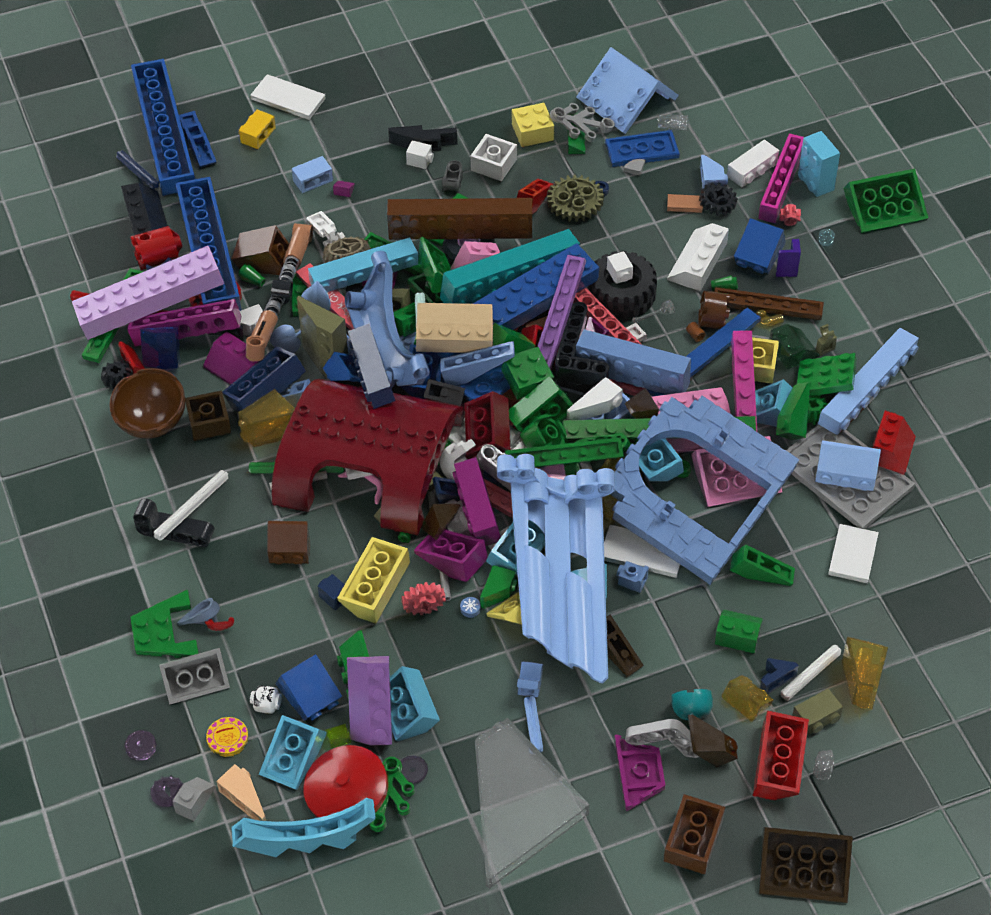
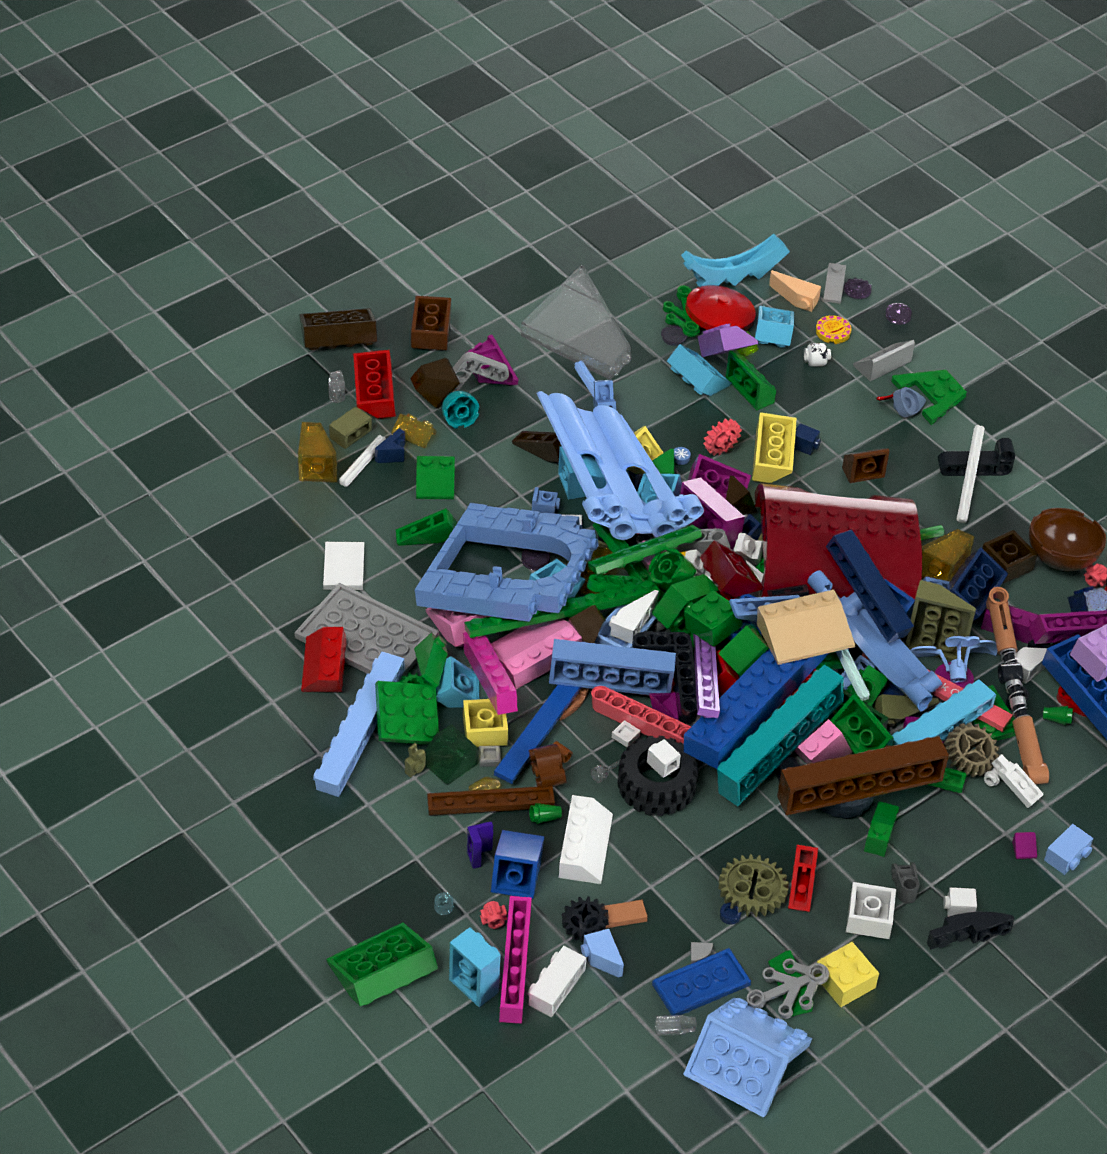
camera: 160 degrees right, 5 degrees down
reddish brown slope [232,225,289,275] -> none
blue slope [275,654,342,721] -> none
light blue slope [815,440,881,491] -> none

